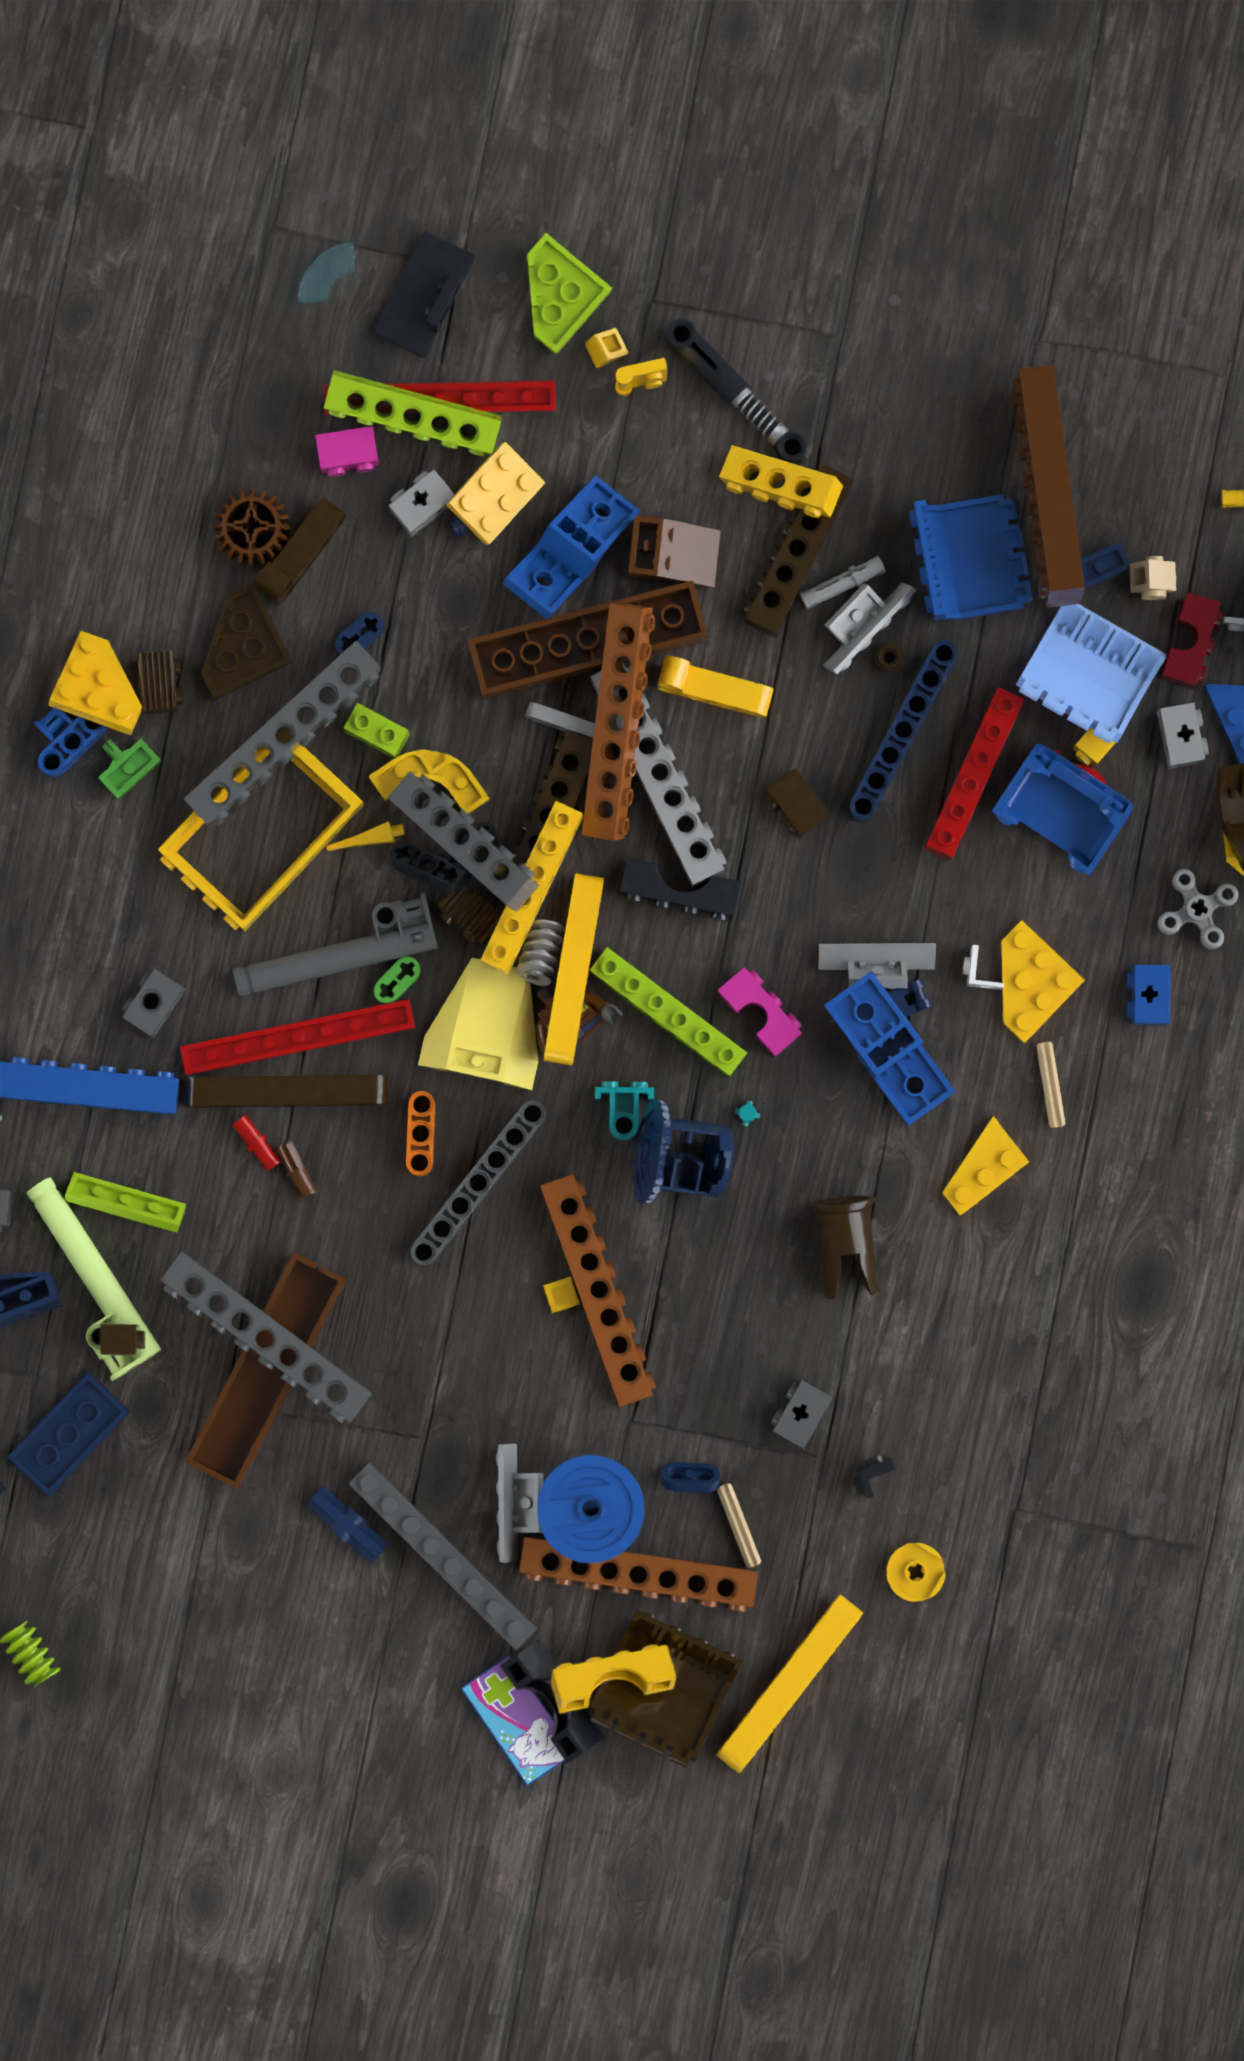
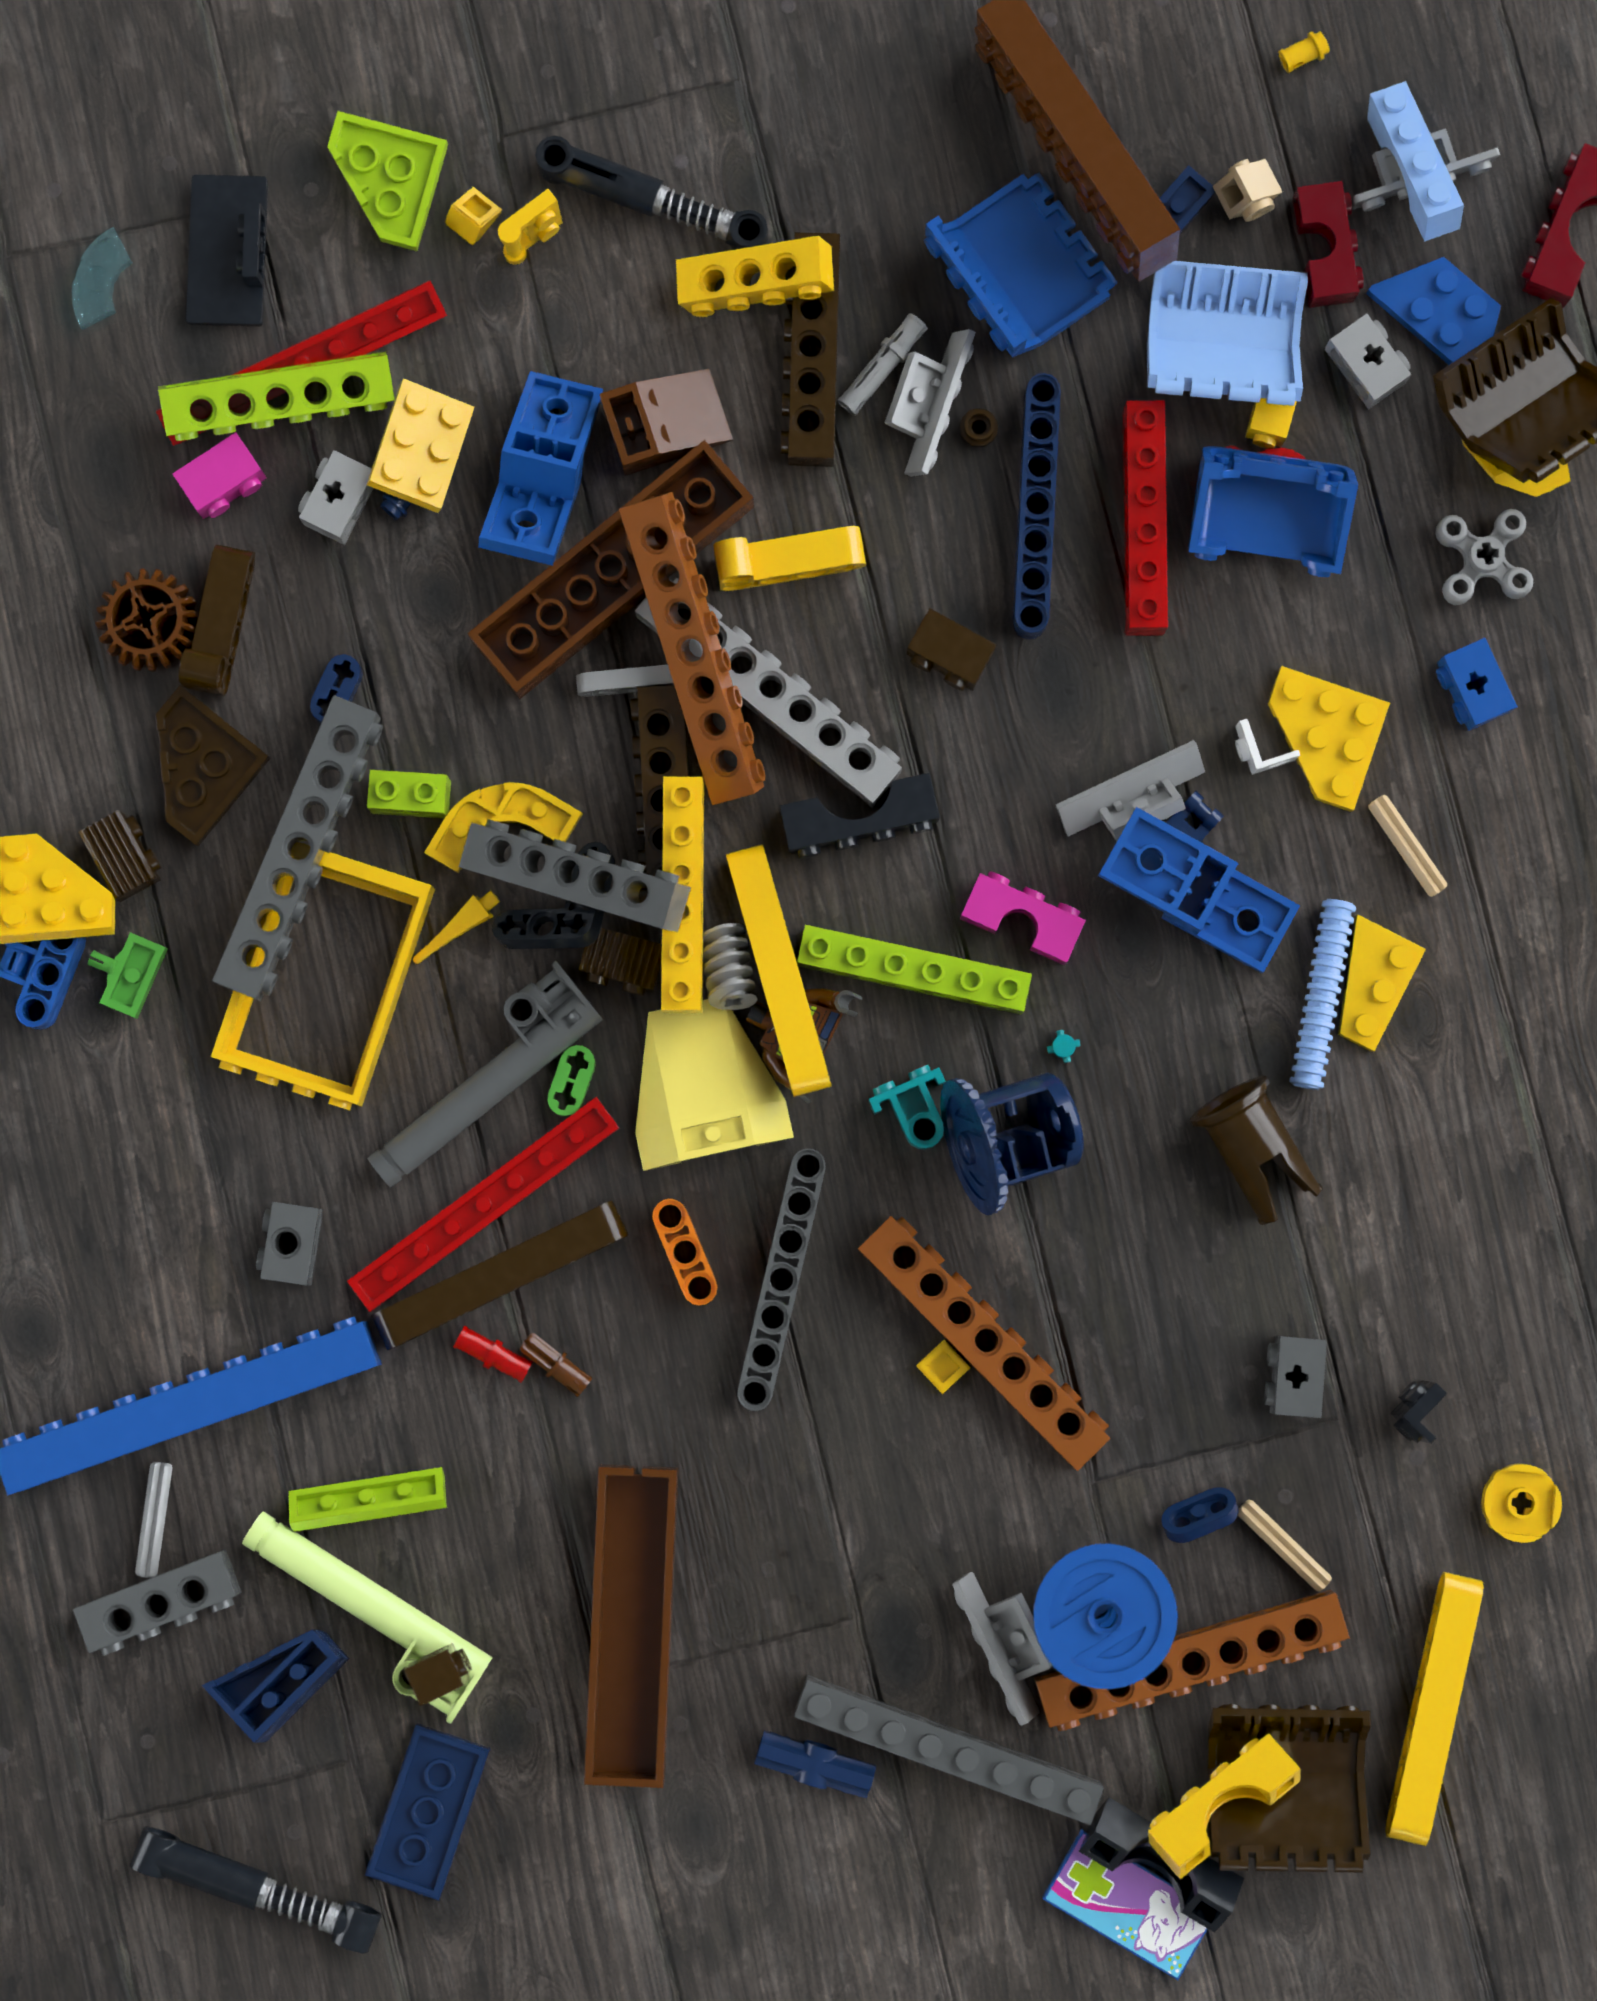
camera: 20 degrees left, 0 degrees up
dark grey brick [161,1252,373,1423] -> none
none -> light blue piece [1289,899,1356,1090]

